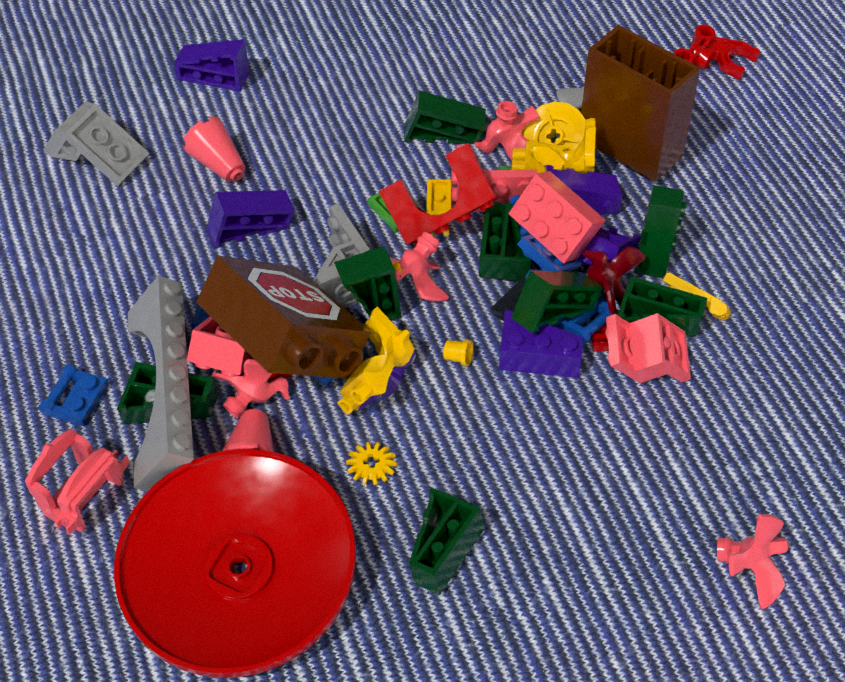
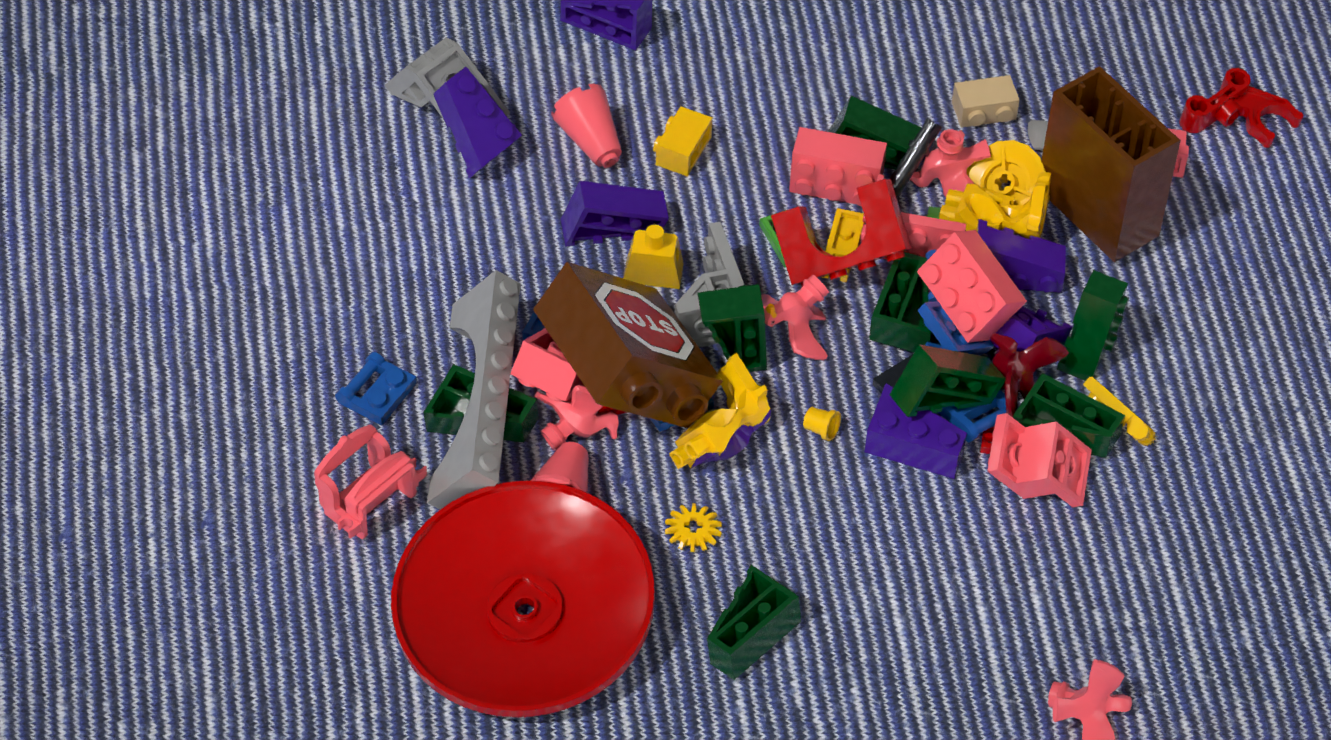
camera: 10 degrees right, 0 degrees up
none -> dark purple wedge [433,67,522,178]
none -> yellow torso [623,225,684,289]
none -> yellow brick [653,106,713,177]
none -> coral brick [789,127,887,206]
none -> black pin [890,118,942,199]
none -> tan brick [952,75,1020,128]

